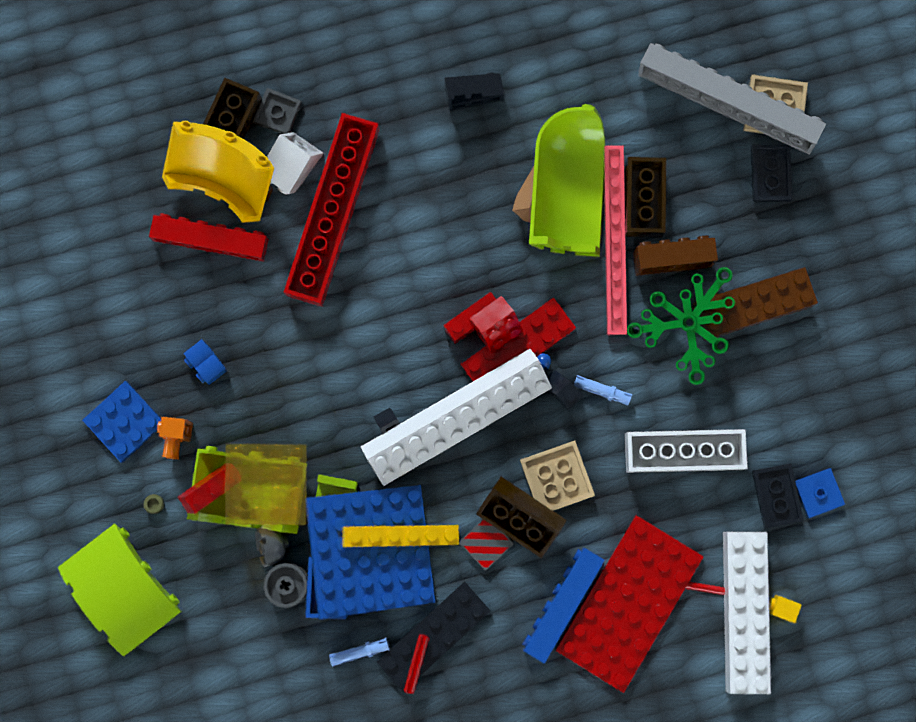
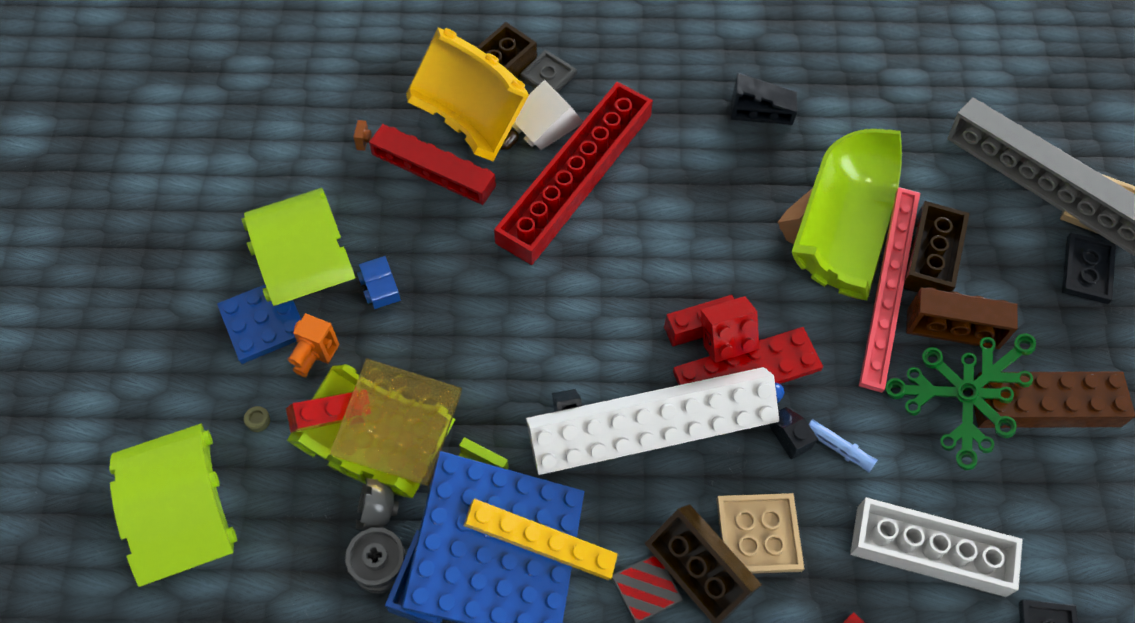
camera: 15 degrees right, 20 degrees down
none -> lime panel [241,188,355,306]
none -> dark orange plate [353,120,371,151]

